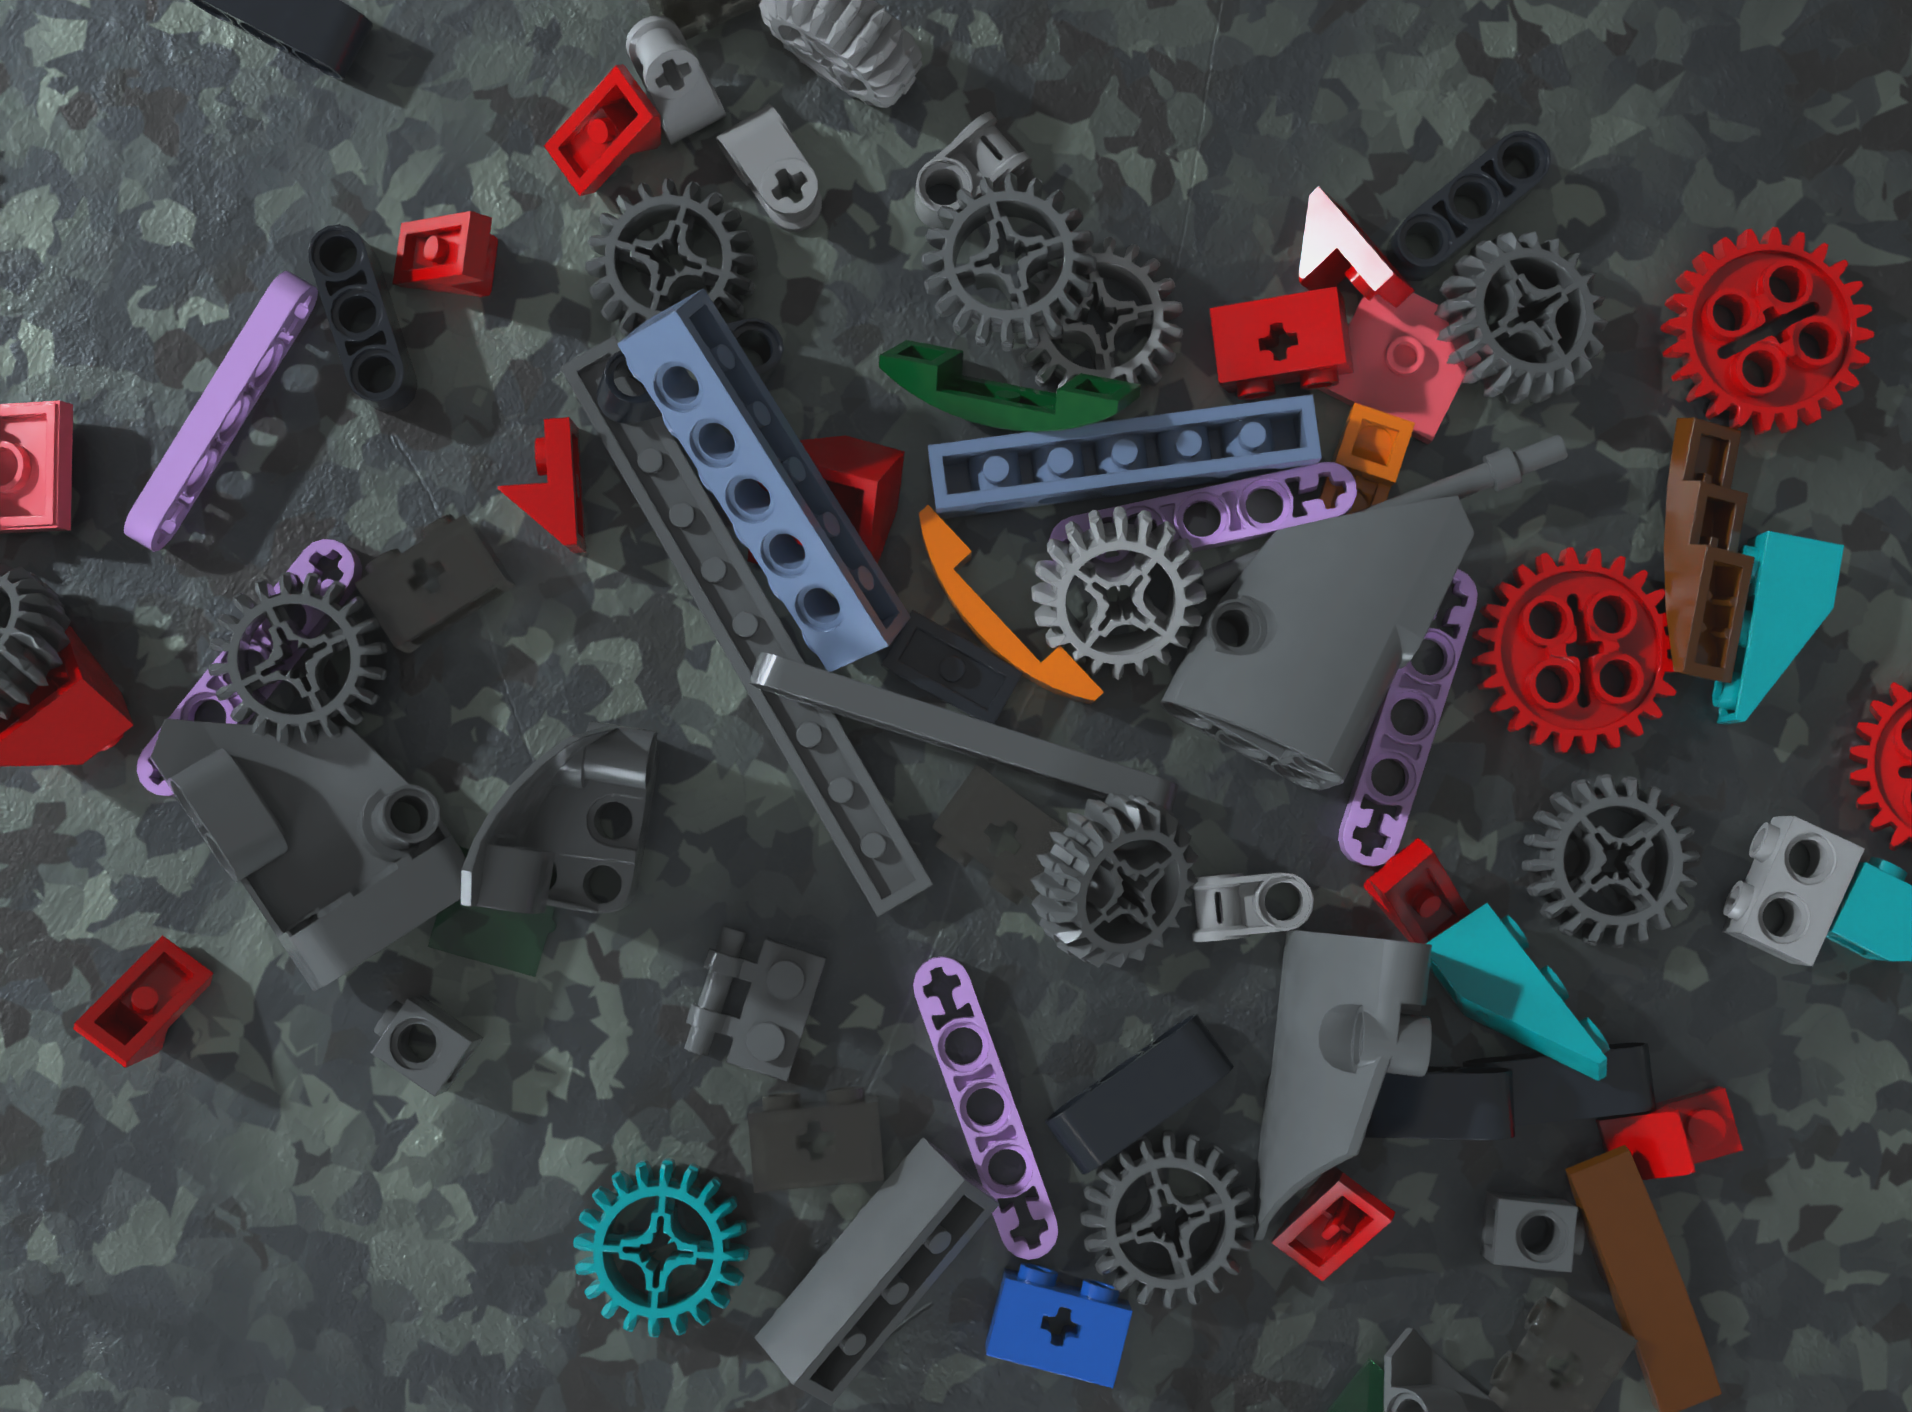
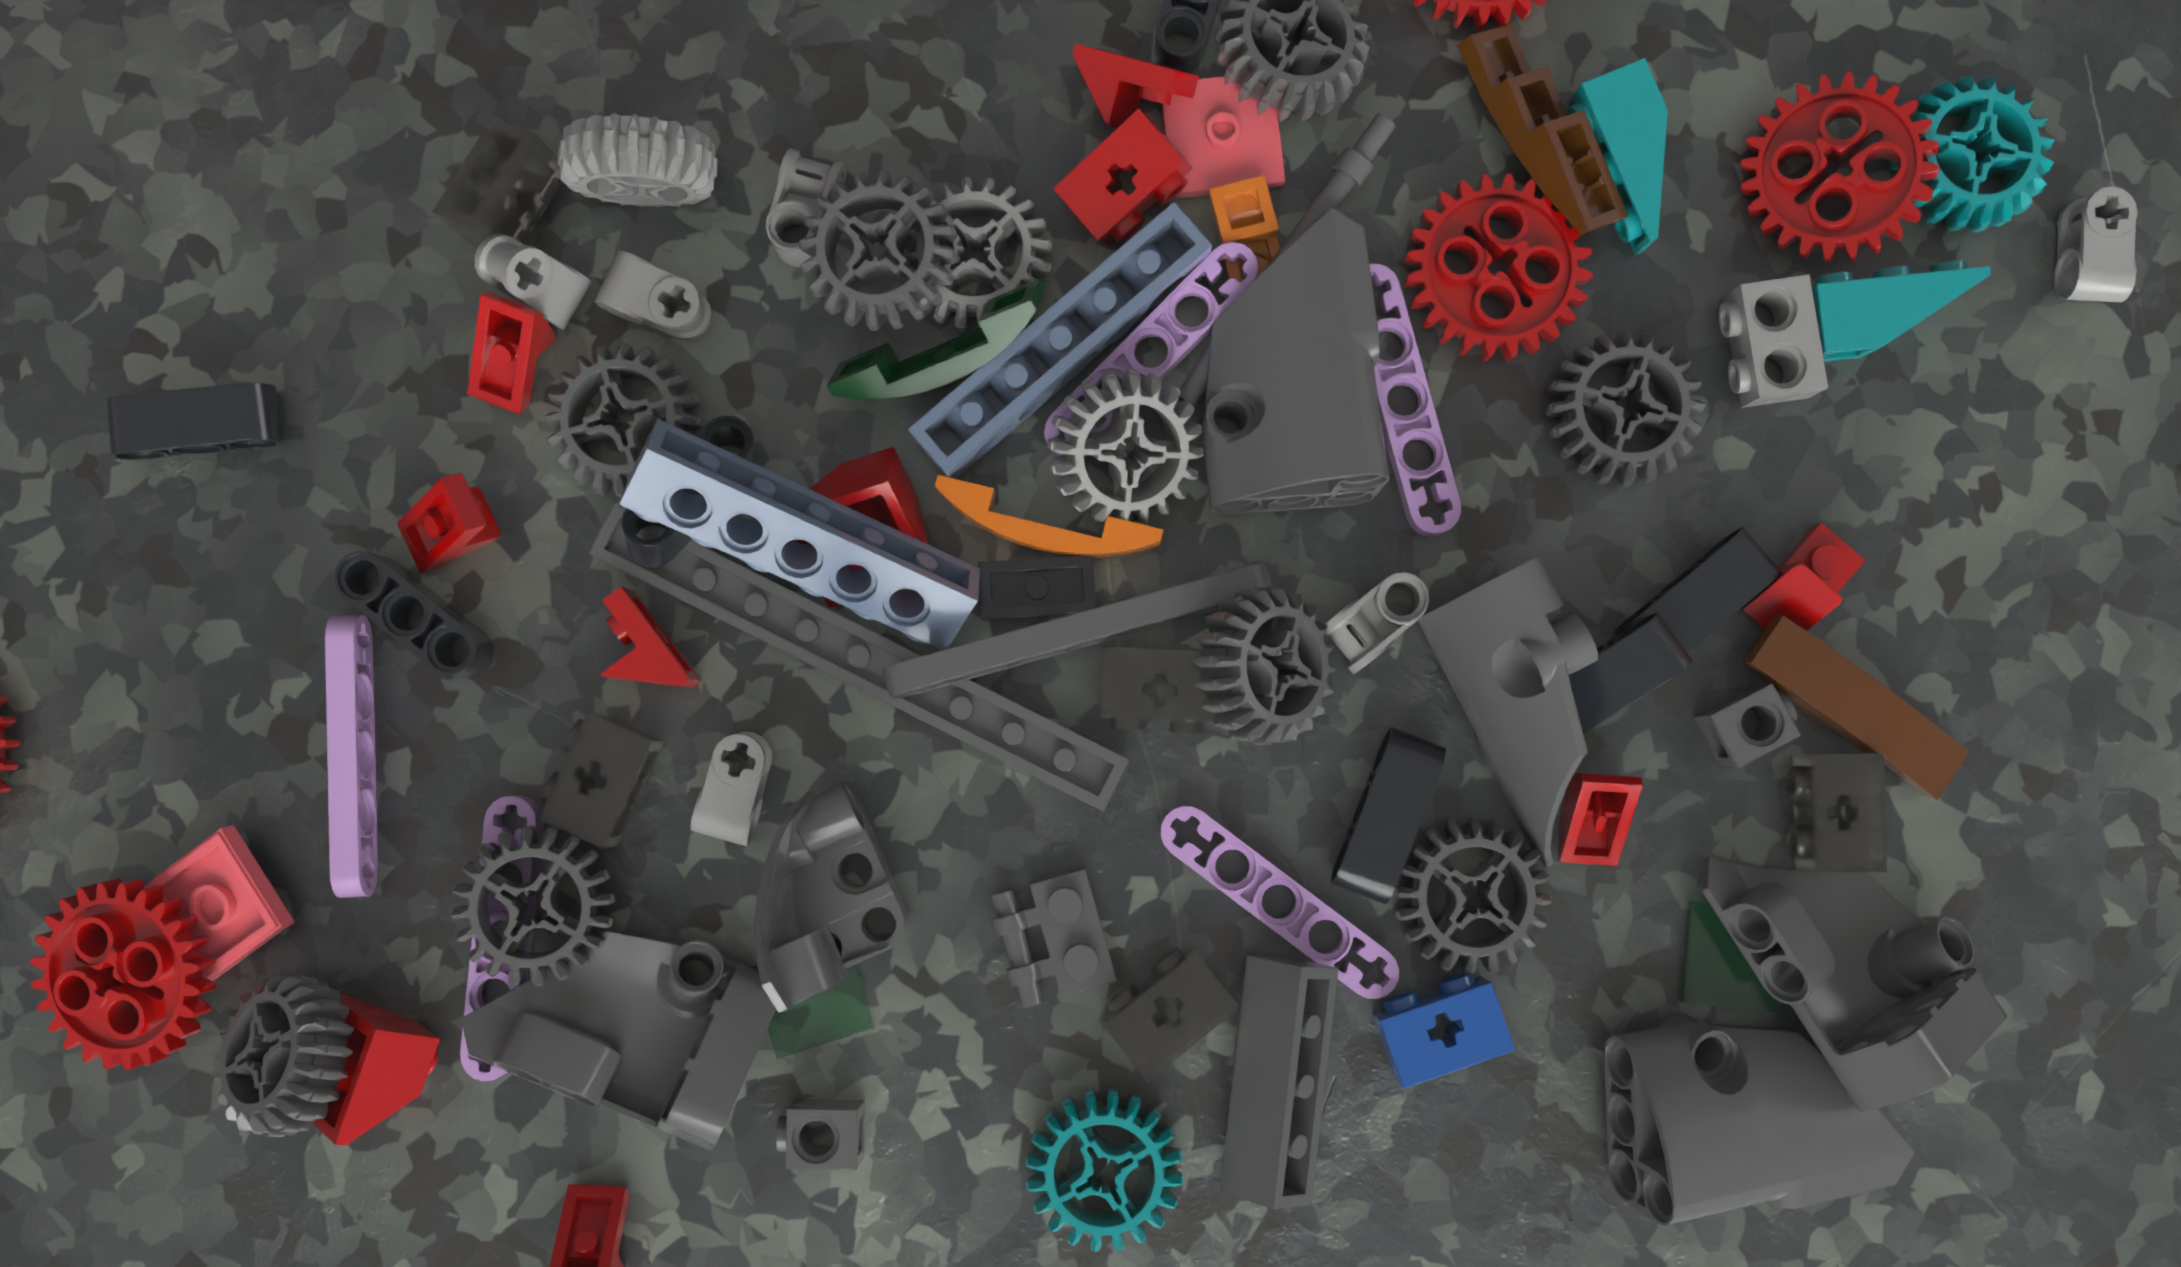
camera: 25 degrees left, 0 degrees up
red slope [1363,838,1471,944] -> none
teal slope [1426,903,1610,1081] -> none
none -> light grey piece [691,731,773,847]

